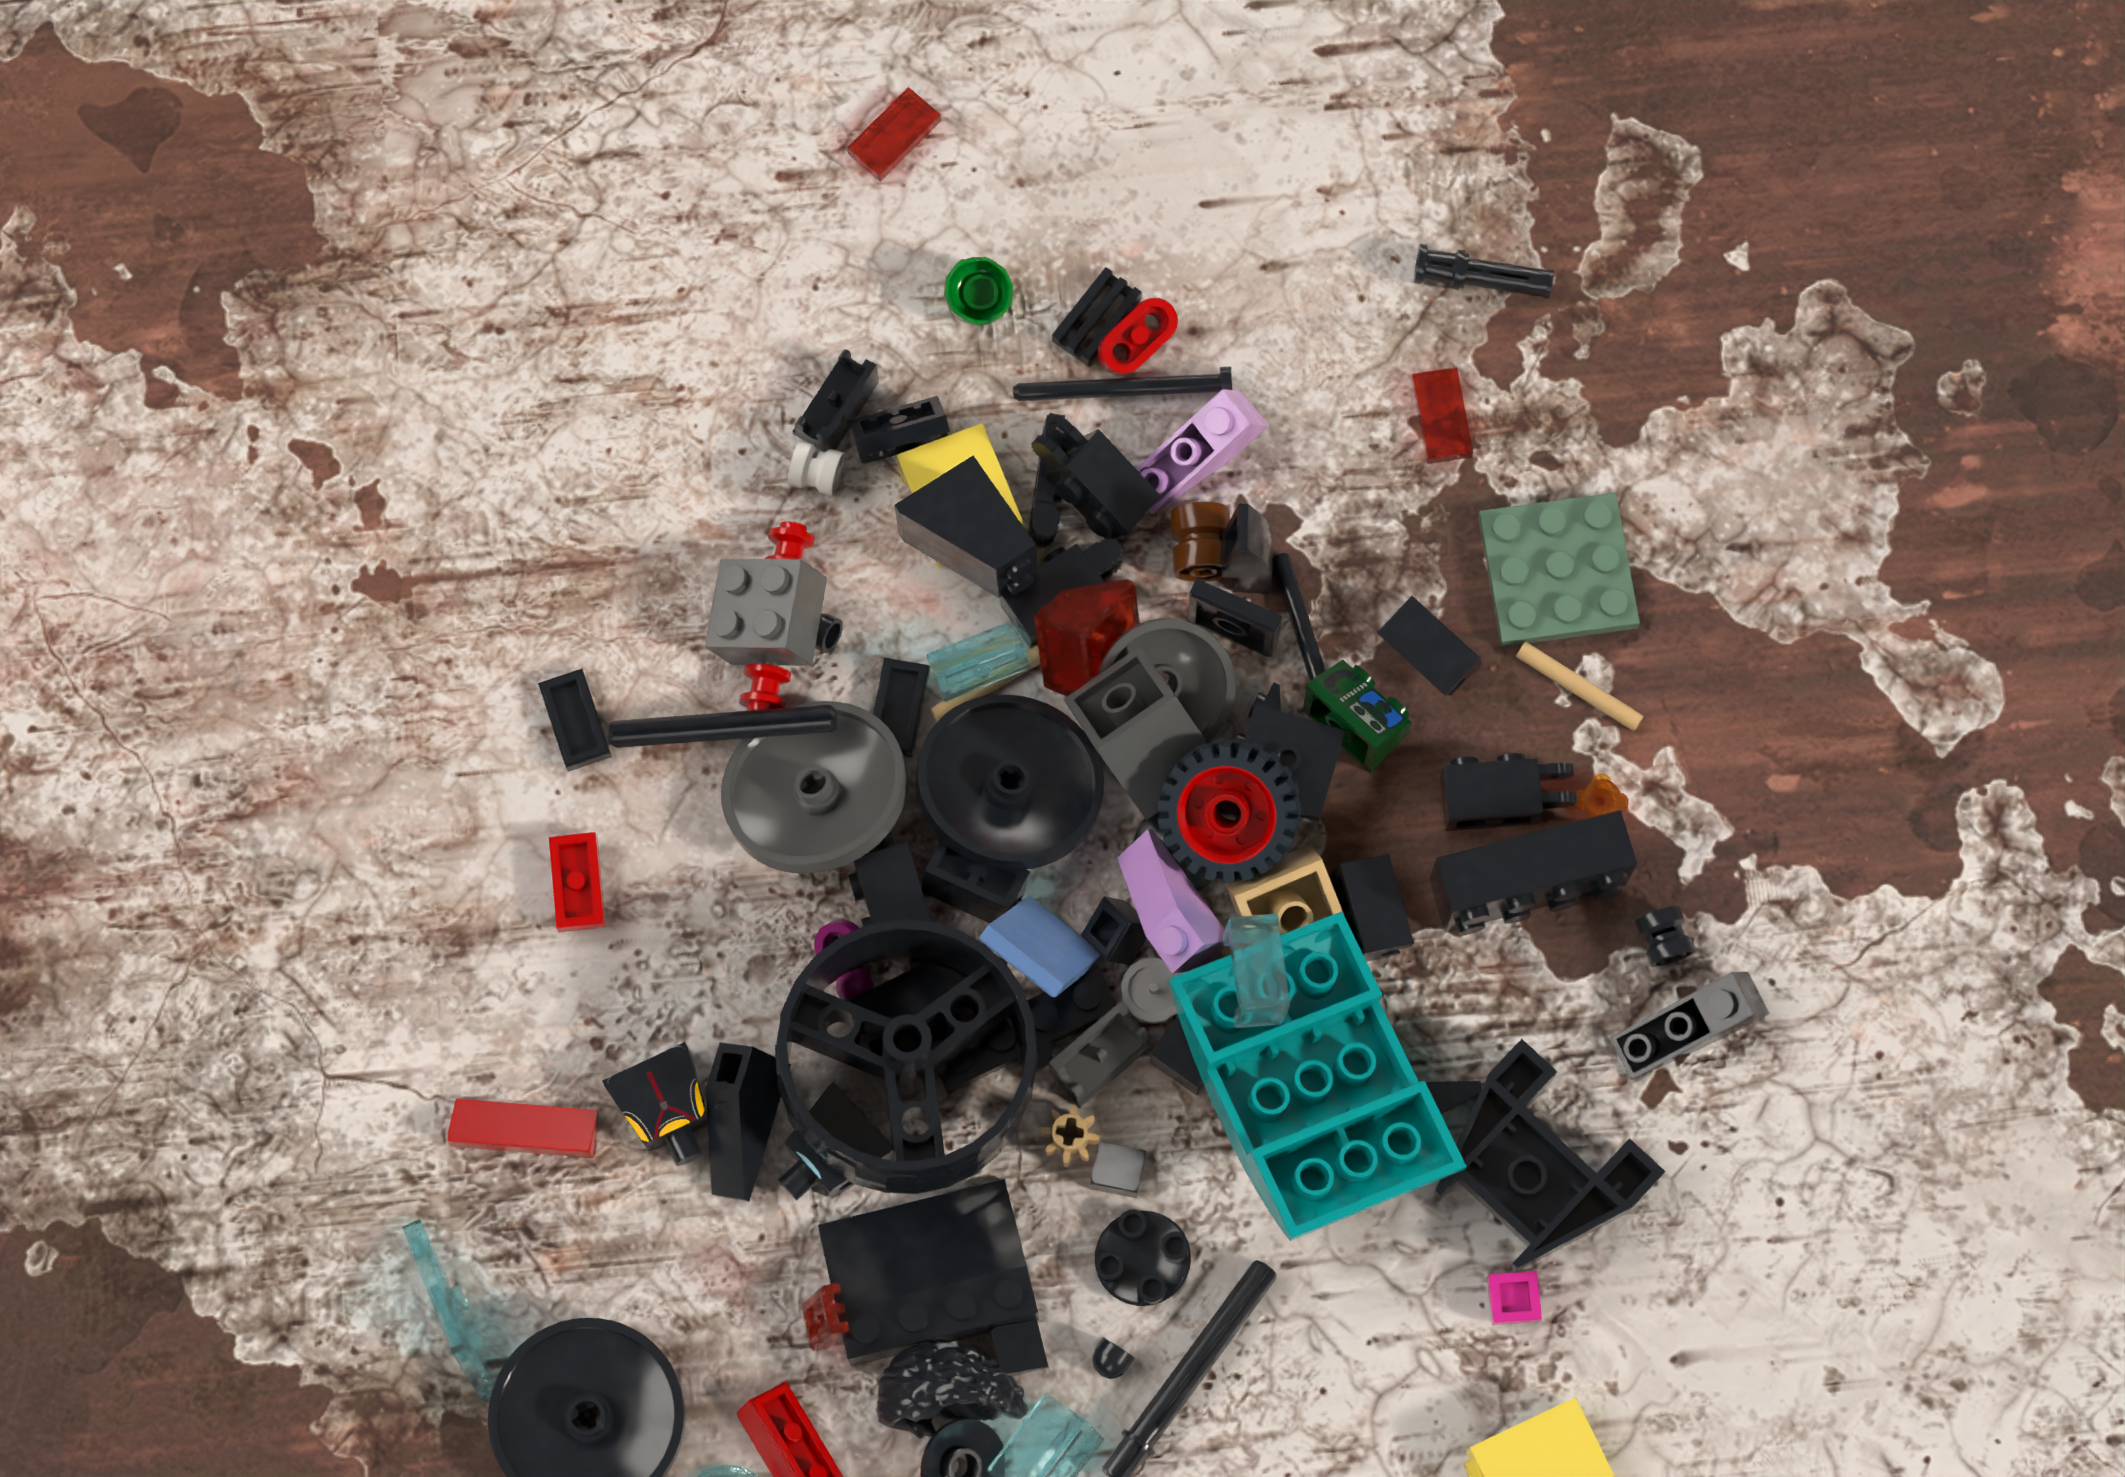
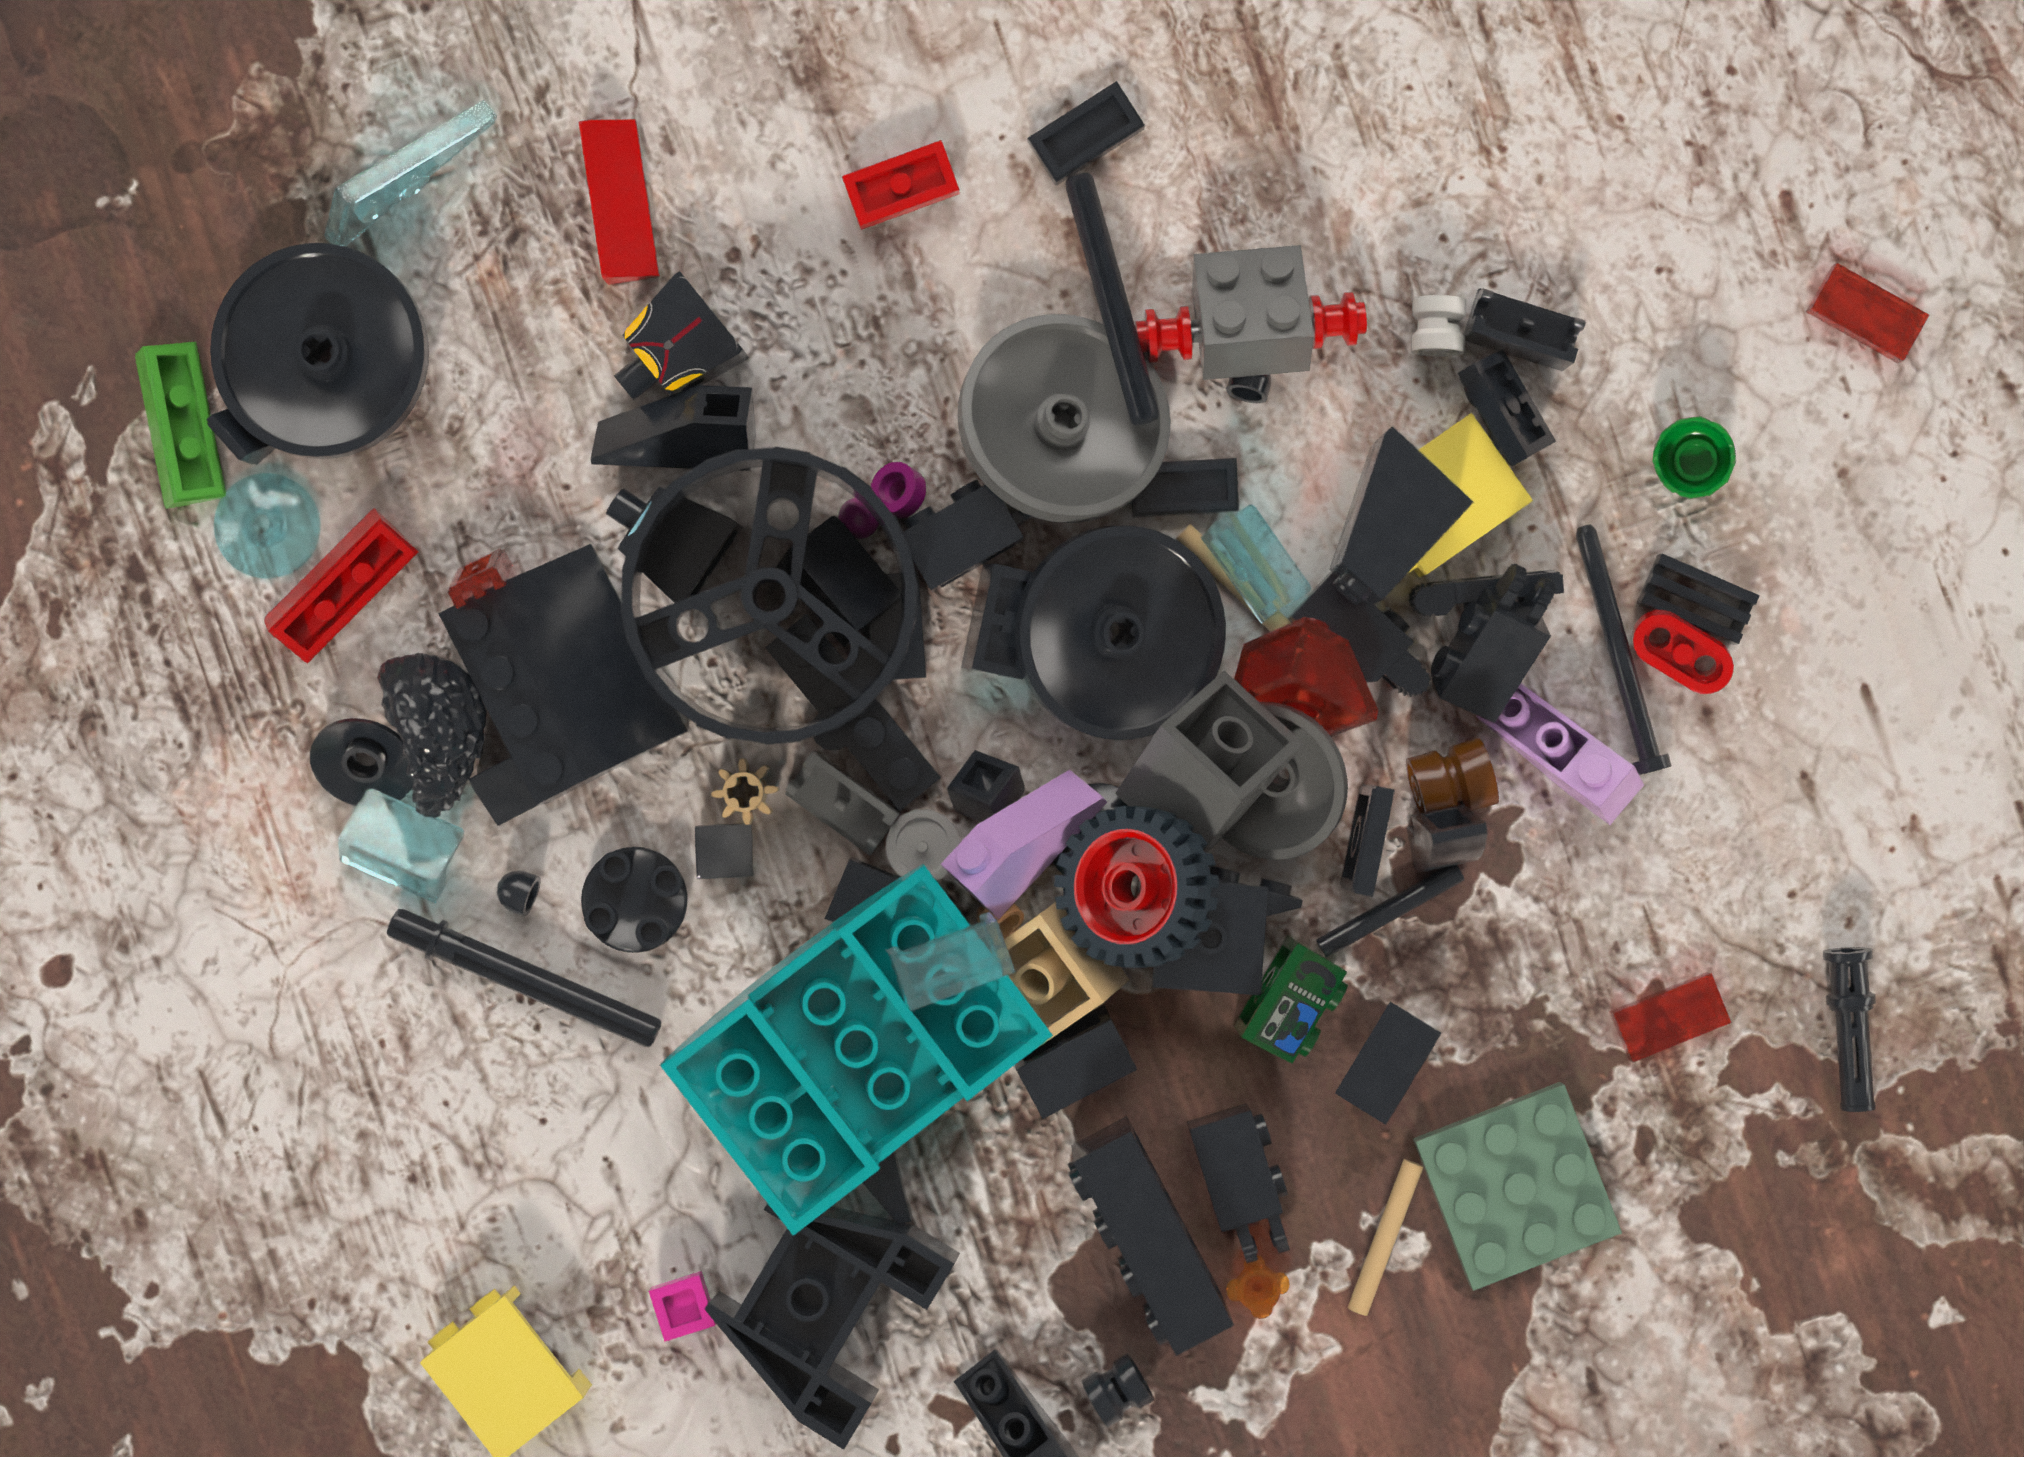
camera: 70 degrees right, 15 degrees up
medium blue tile [979,896,1102,997] -> none

